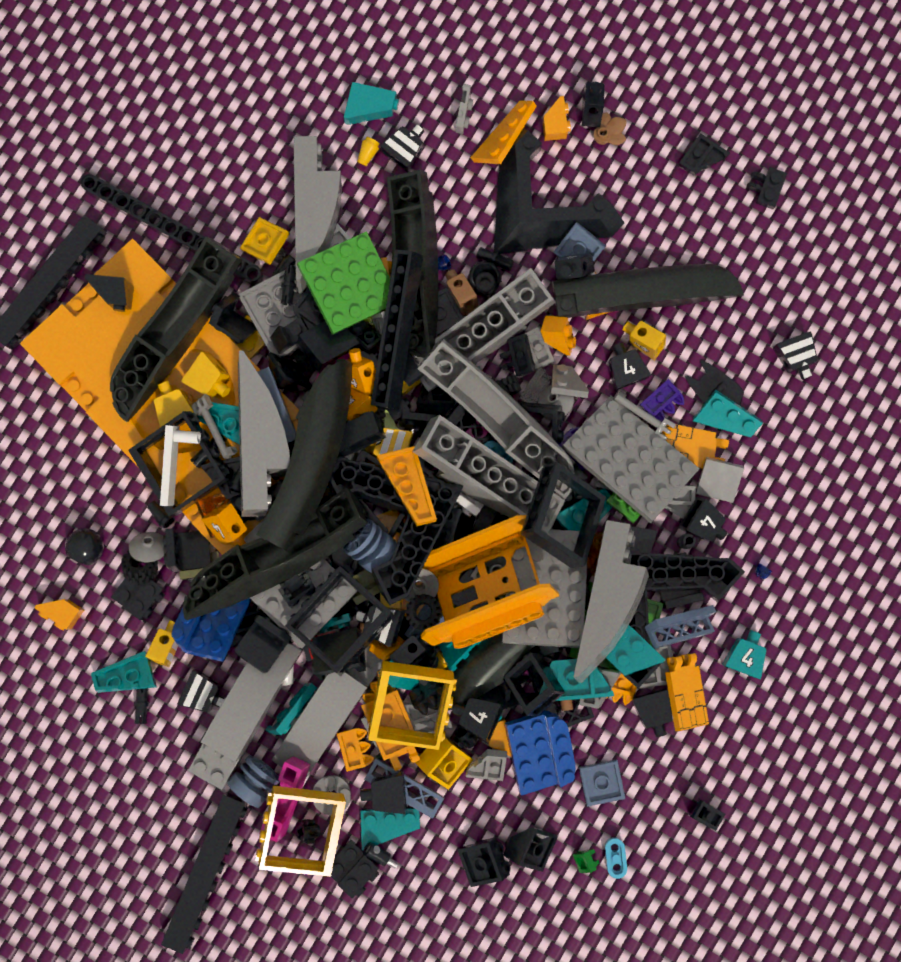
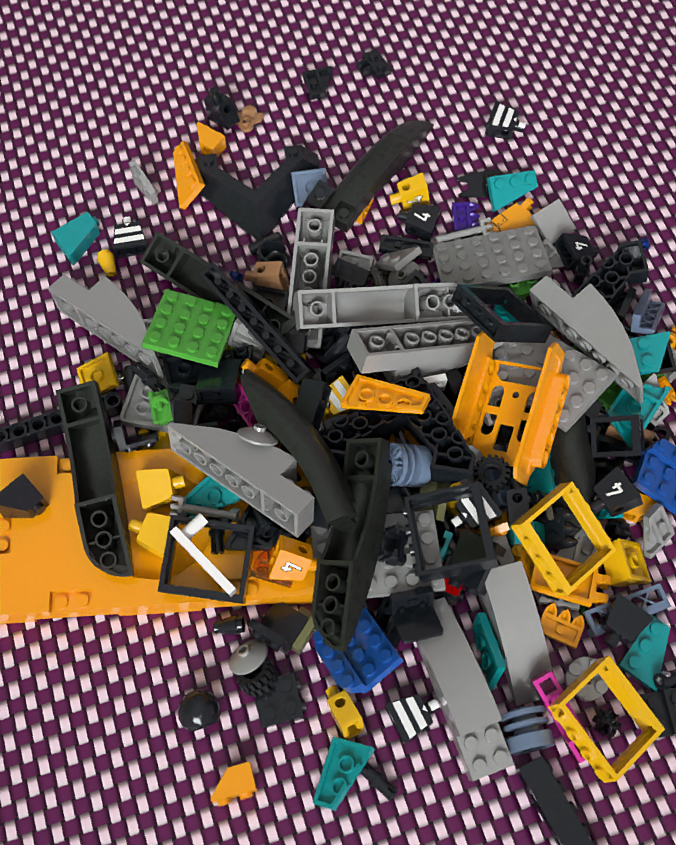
camera: 50 degrees left, 20 degrees down
light orange slope [541,316,576,356] -> none
none -> bright green hips [148,389,173,426]
none -> light grey dish [237,424,279,446]
none -> black plate [379,234,434,261]

